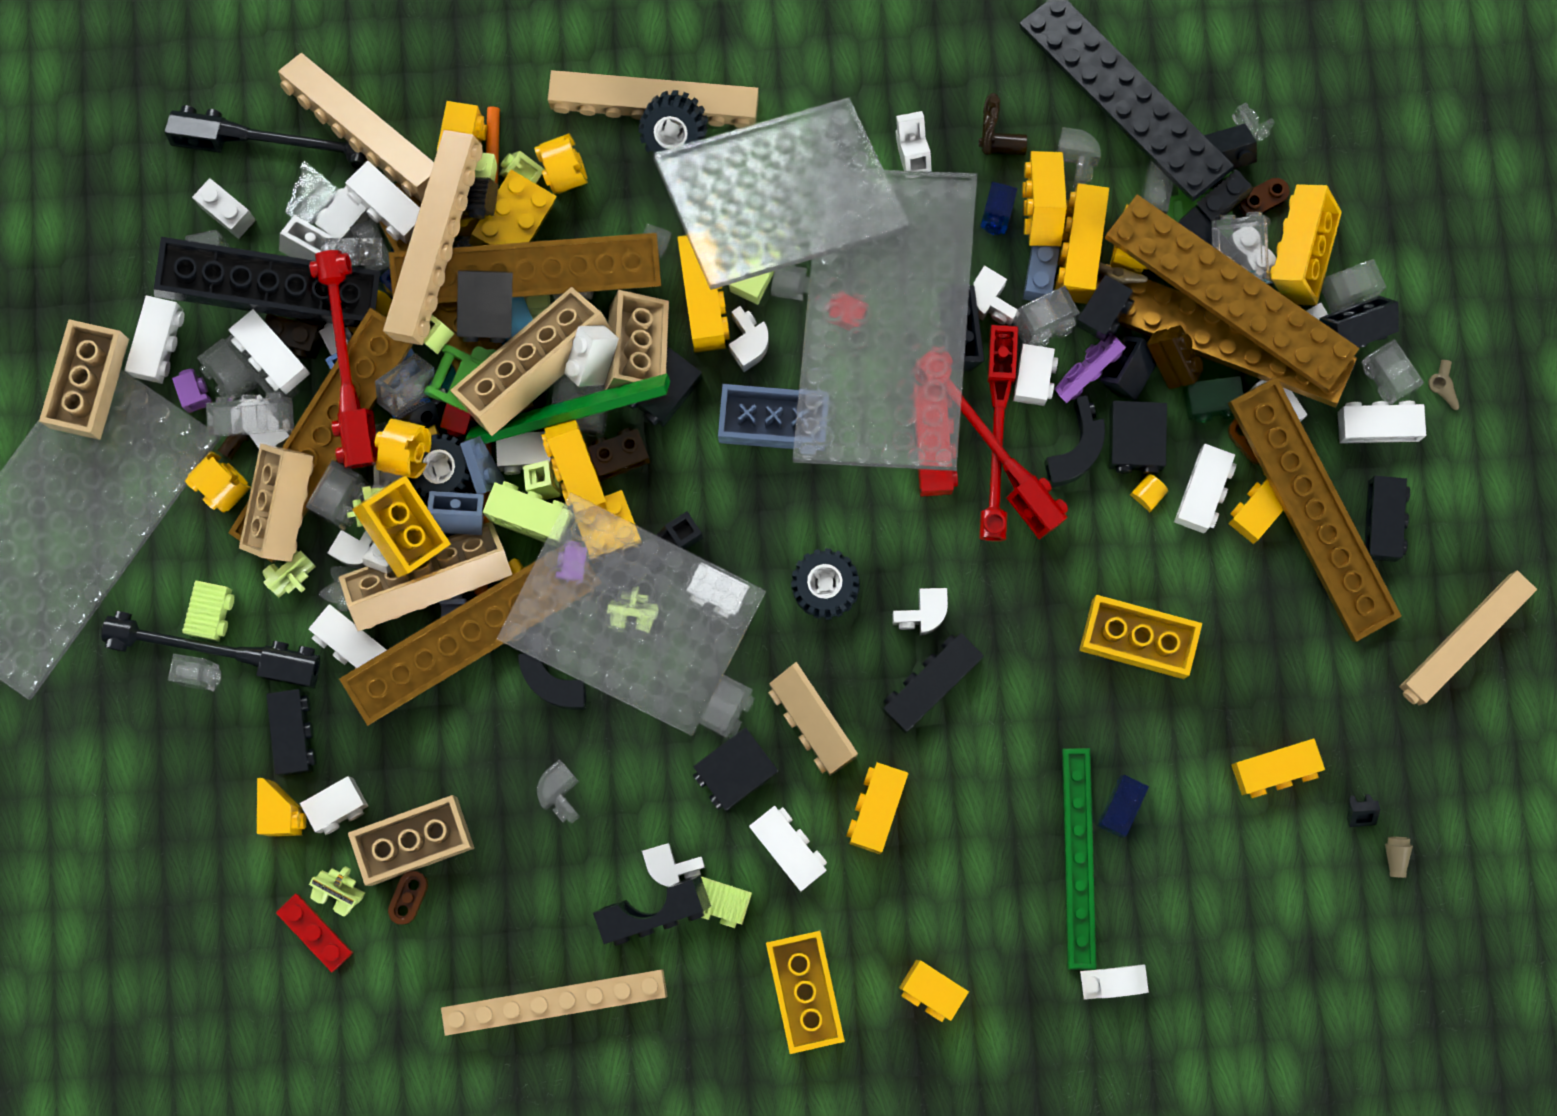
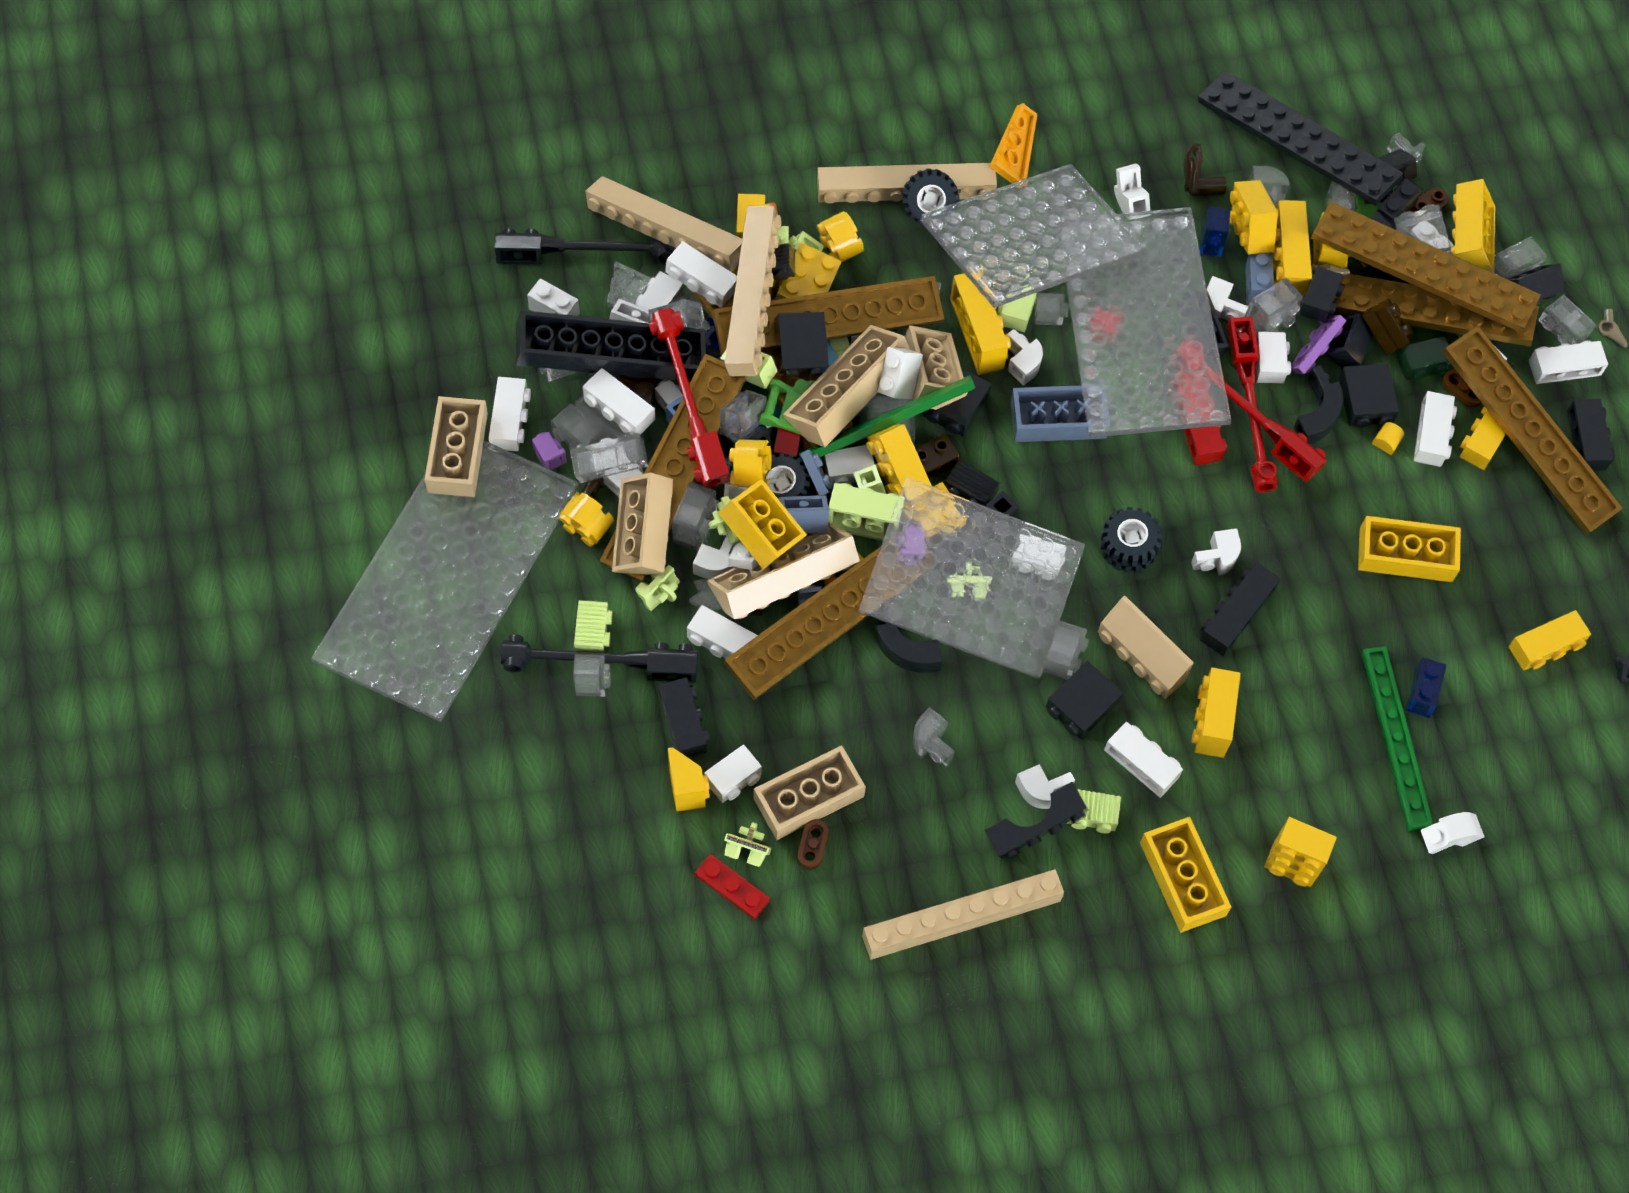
camera: 15 degrees left, 15 degrees down
none -> black brick [945,460,1000,511]
none -> light orange wing [989,103,1037,189]

